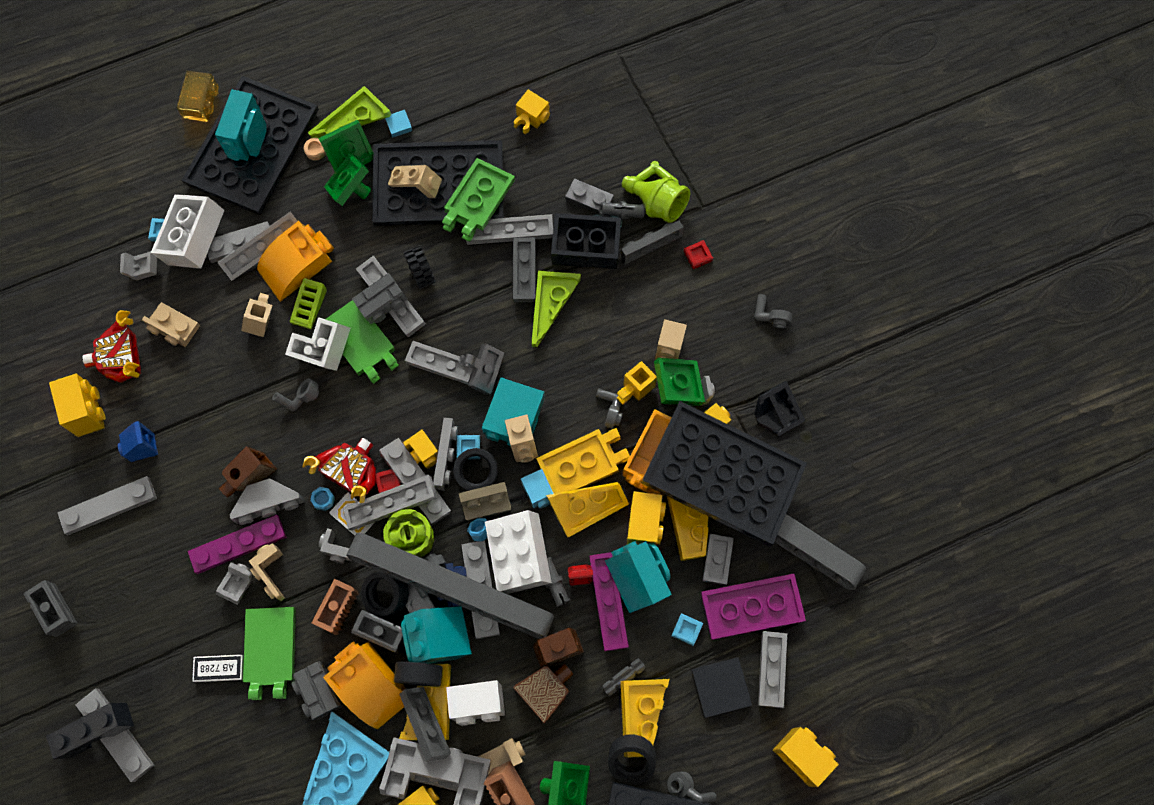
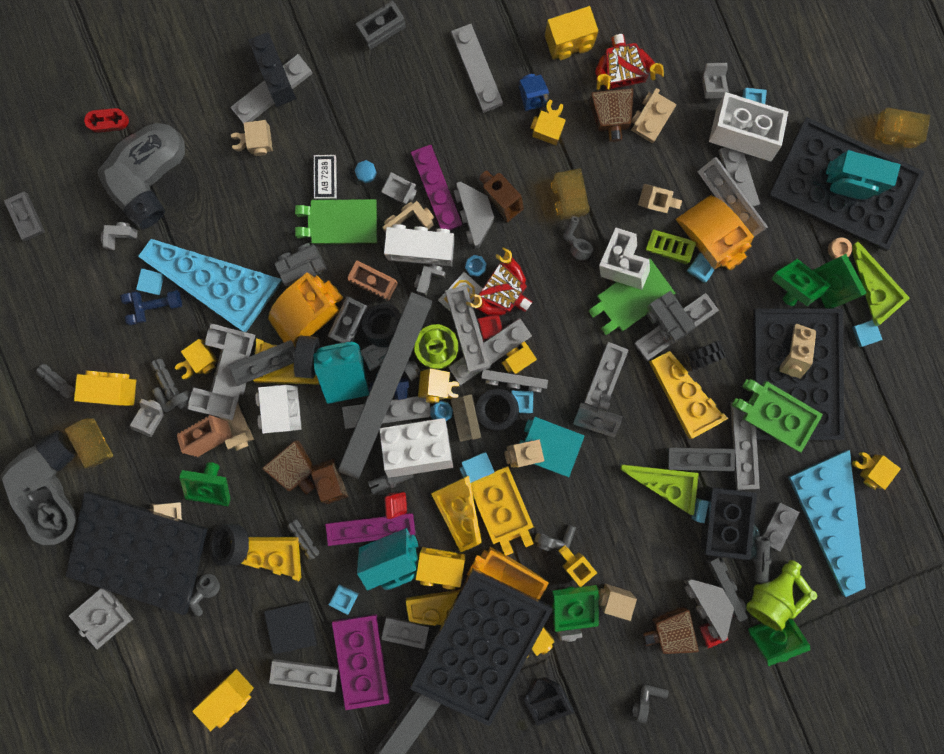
camera: 95 degrees right, 15 degrees up
none -> tan brick [231,120,273,156]
none -> dark azure tile [355,160,377,183]
none -> white brick [384,224,454,266]
none -> brick [418,369,459,403]
none -> yellow brick [531,100,566,145]
none -> clear yellow brick [551,168,590,220]
none -> reddish brown torso [589,88,633,142]
none -> reddish brown torso [643,606,699,654]
none -> yellow wing [649,351,728,439]
none -> light grey slope [684,579,734,641]
none -> medium azure tile [687,253,714,283]
none -> medium azure tile [692,498,709,523]
none -> green tile [748,618,810,666]
none -> medium azure wing [788,450,866,597]

